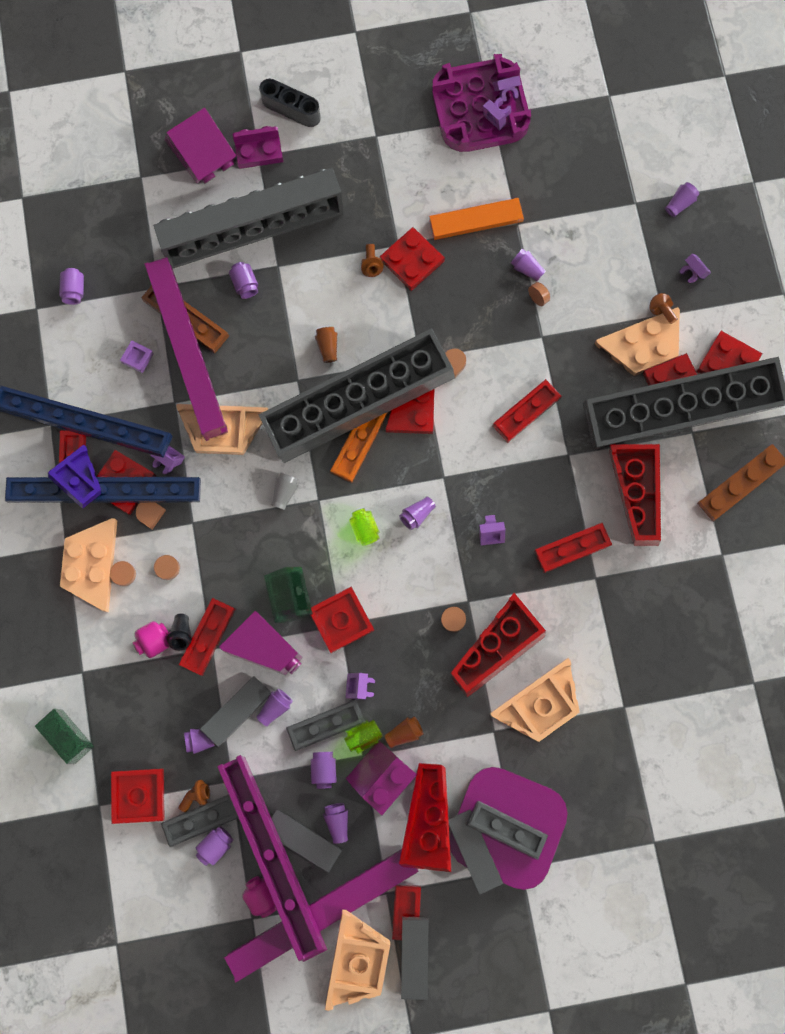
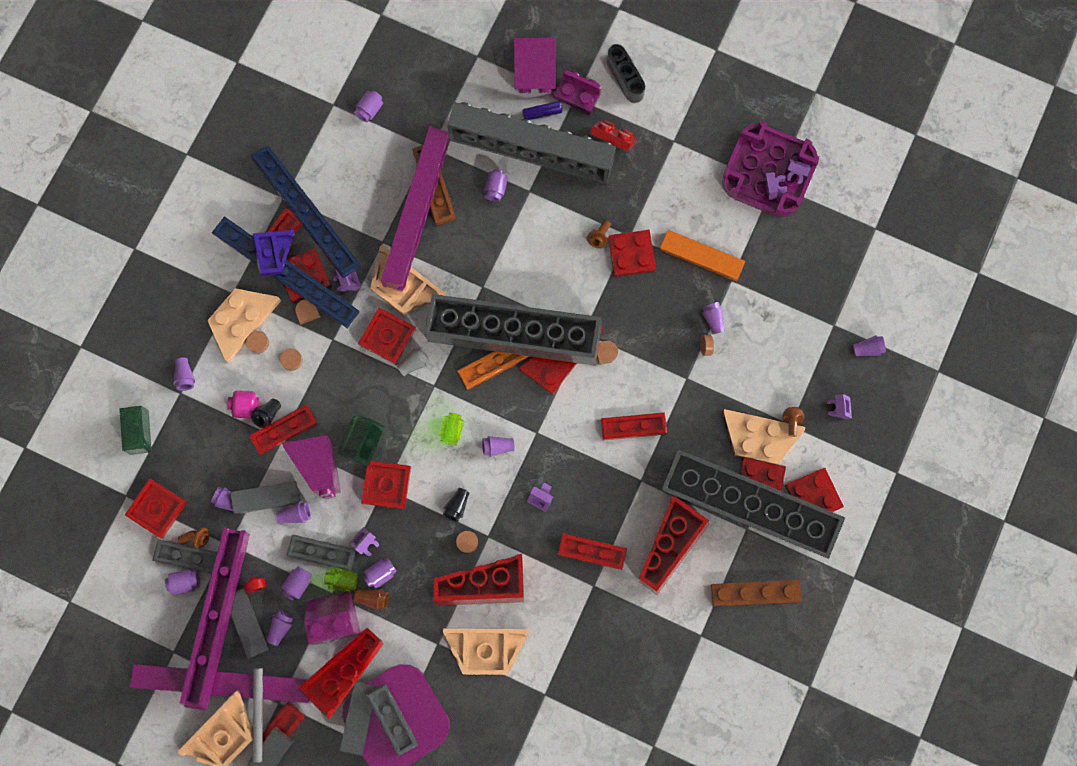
camera: 30 degrees right, 0 degrees up
medium lavender tile [120,340,154,374] -> none
dark pink head [242,876,277,918] -> none
dark orange cone [315,327,338,363] -> none
none -> medium lavender cone [173,358,195,391]
none -> red tile [243,576,267,593]
none -> light grey bar [253,668,263,762]
none -> red plate [358,308,416,365]
none -> medium lavender brick [363,557,397,589]
none -> black cone [443,488,470,522]
none -> dark purple axle [522,101,562,120]
none -> red plate [590,120,638,151]

